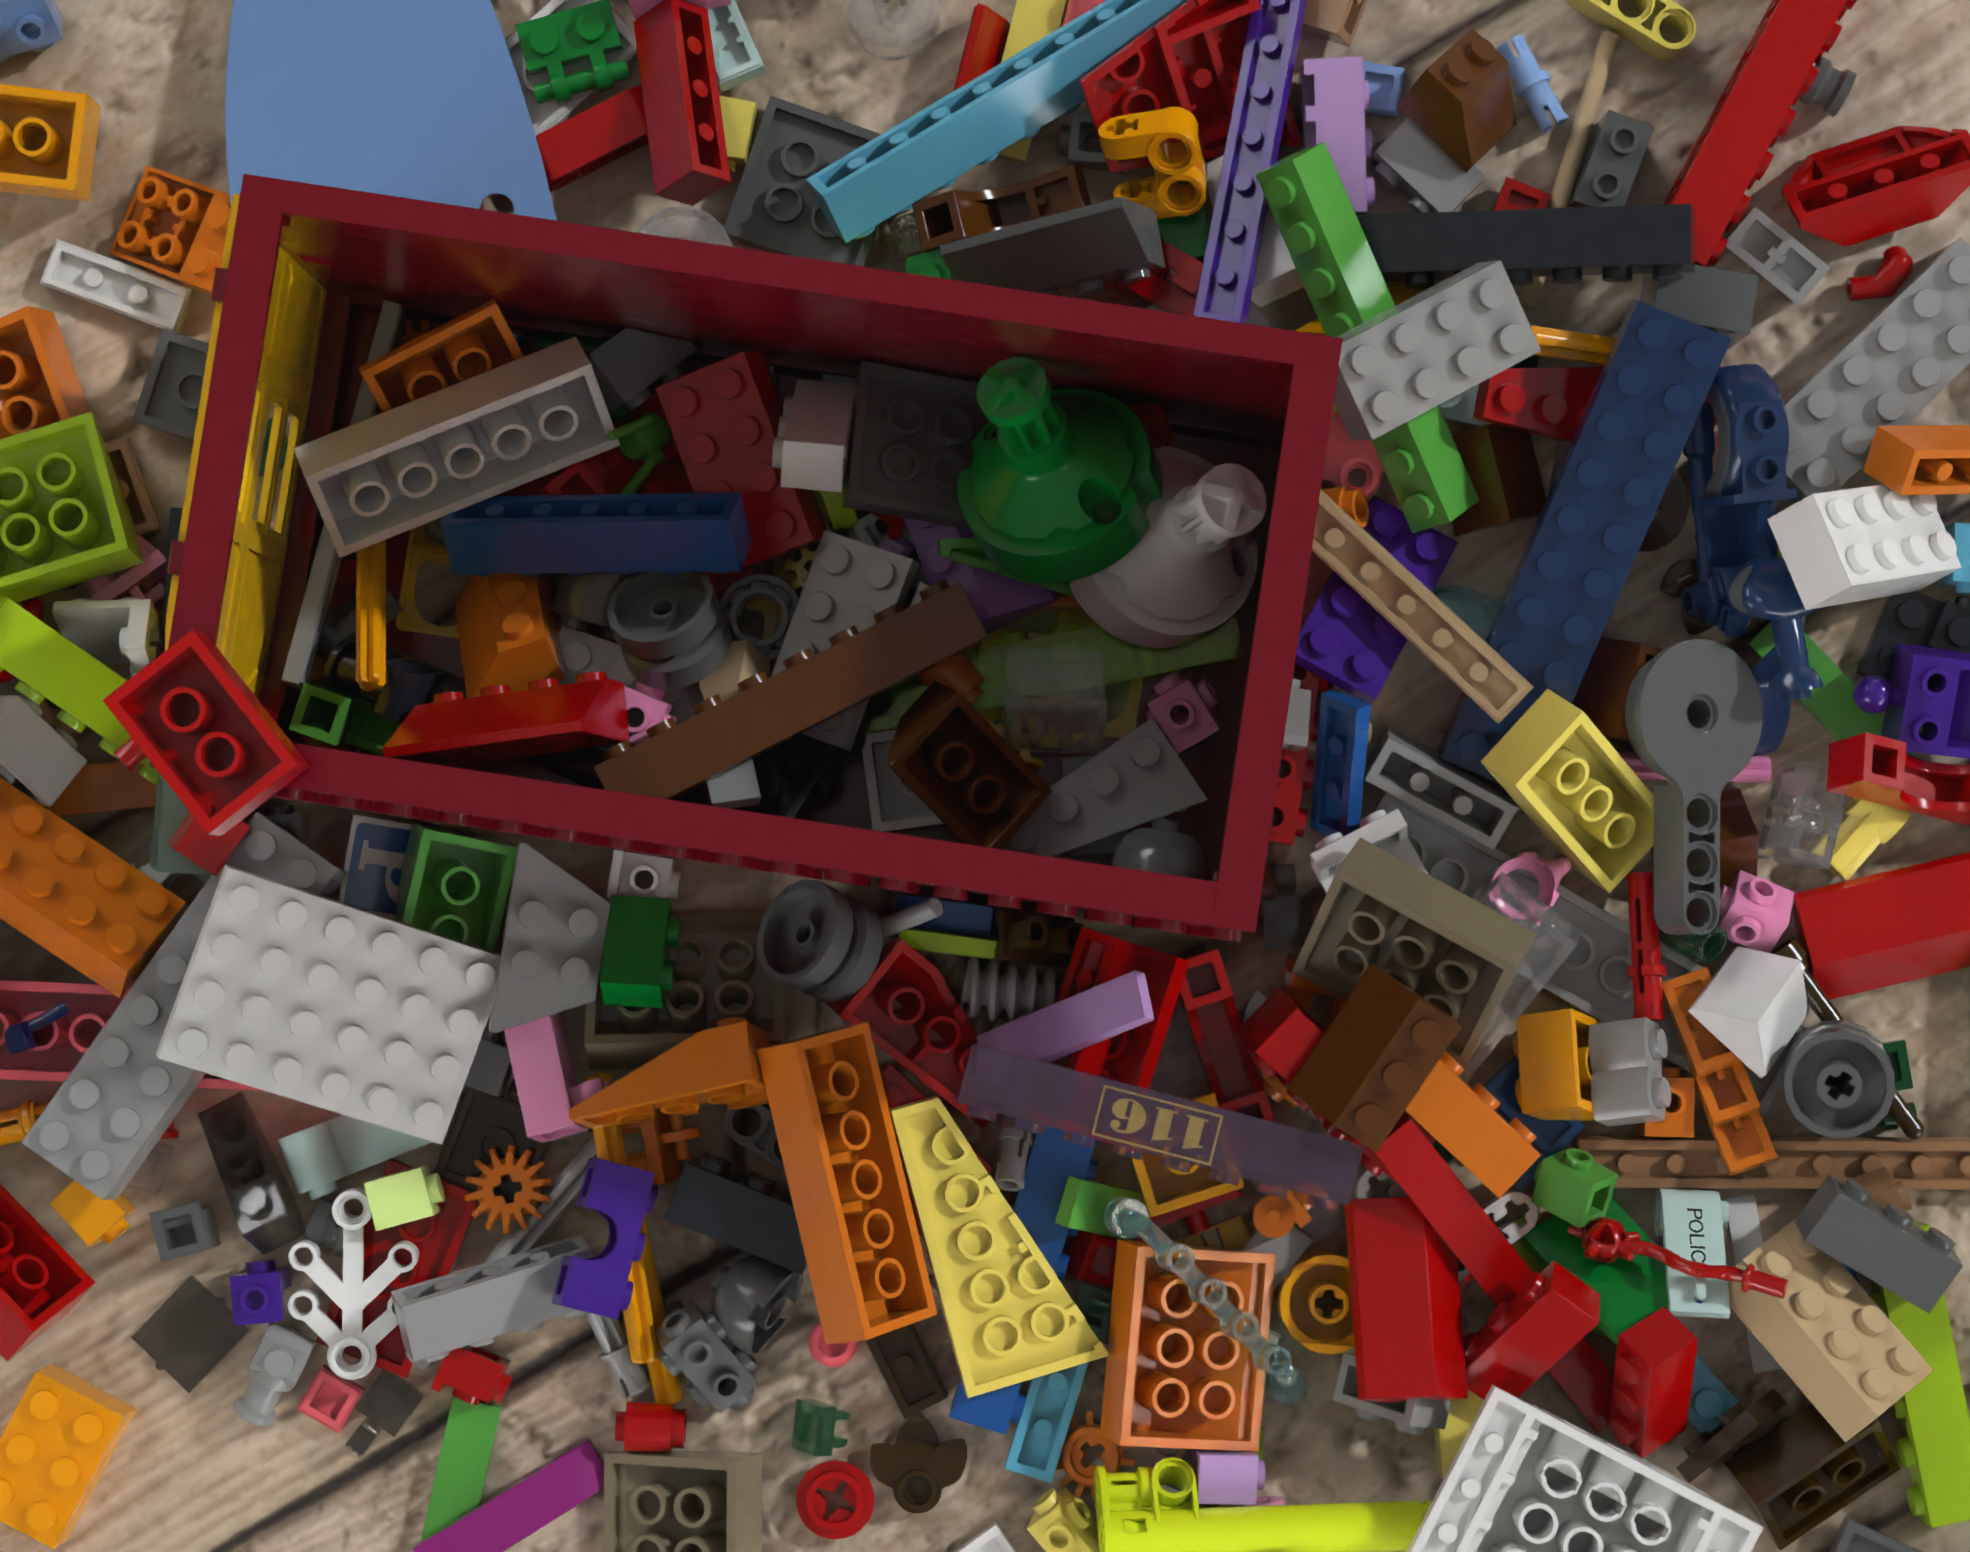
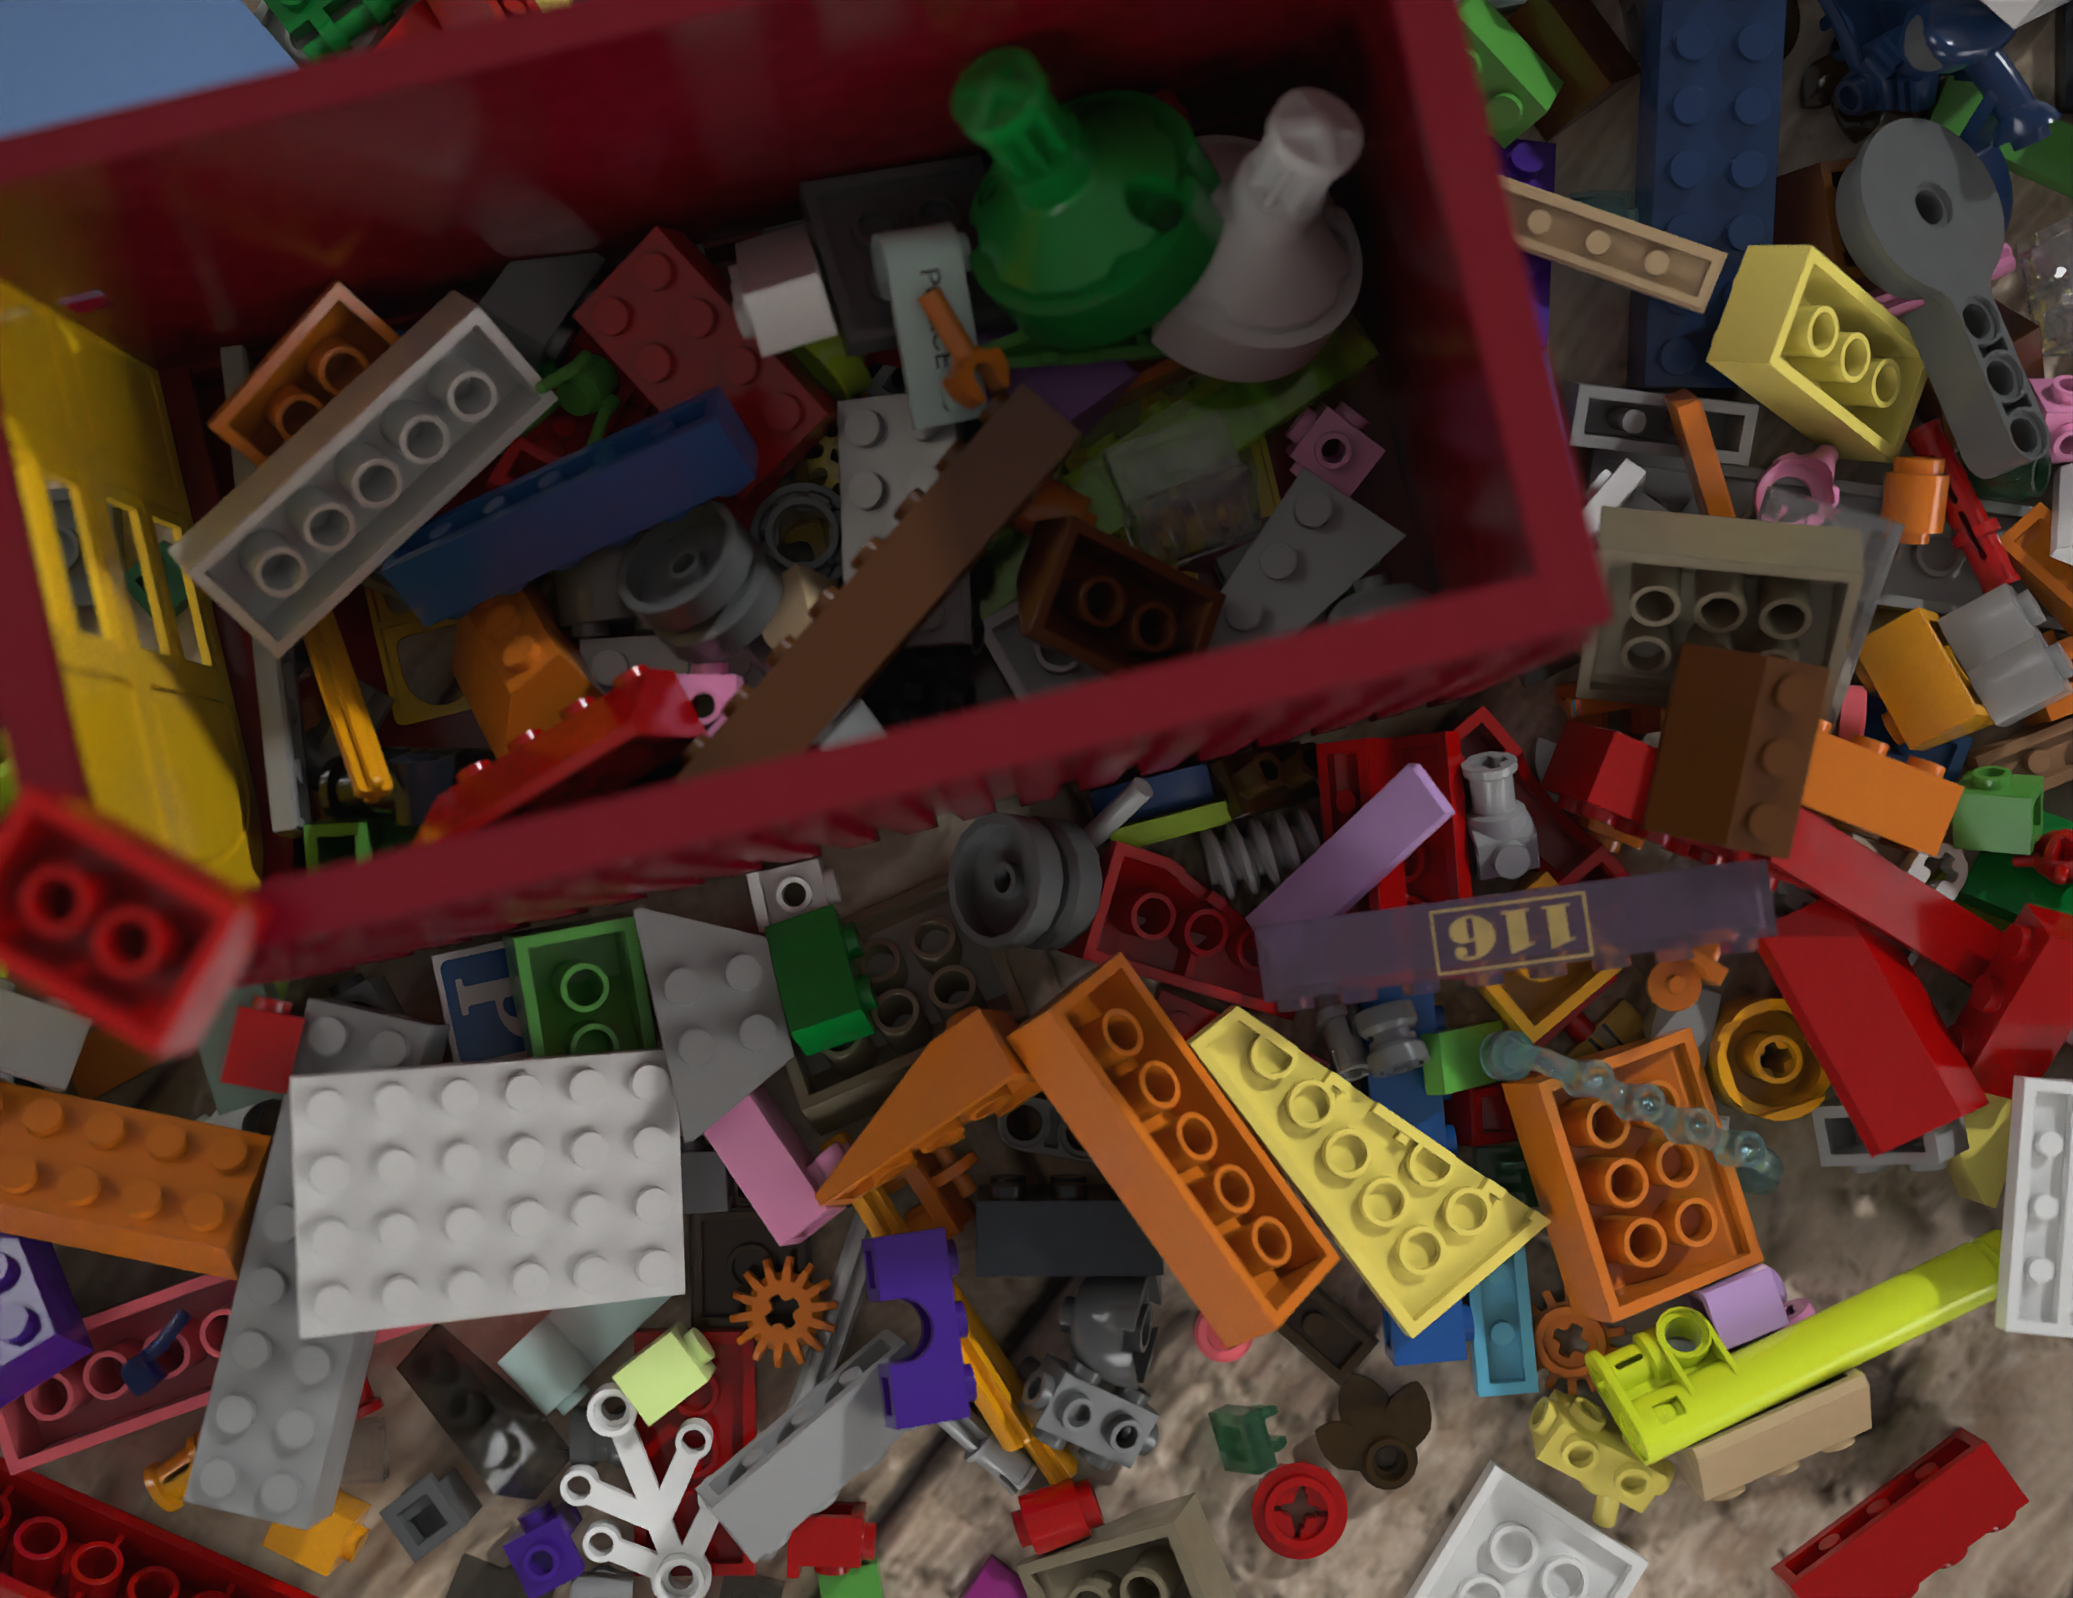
camera: 20 degrees left, 0 degrees up
none -> light aqua door [871,221,988,430]
none -> orange bar [917,286,1010,409]
none -> dark grey wheel [1354,999,1431,1078]
none -> light grey connector [1461,751,1540,881]
none -> orange tile [1664,388,1736,518]
none -> coral tile [1835,684,1867,741]
none -> orange brick [1879,456,1950,545]

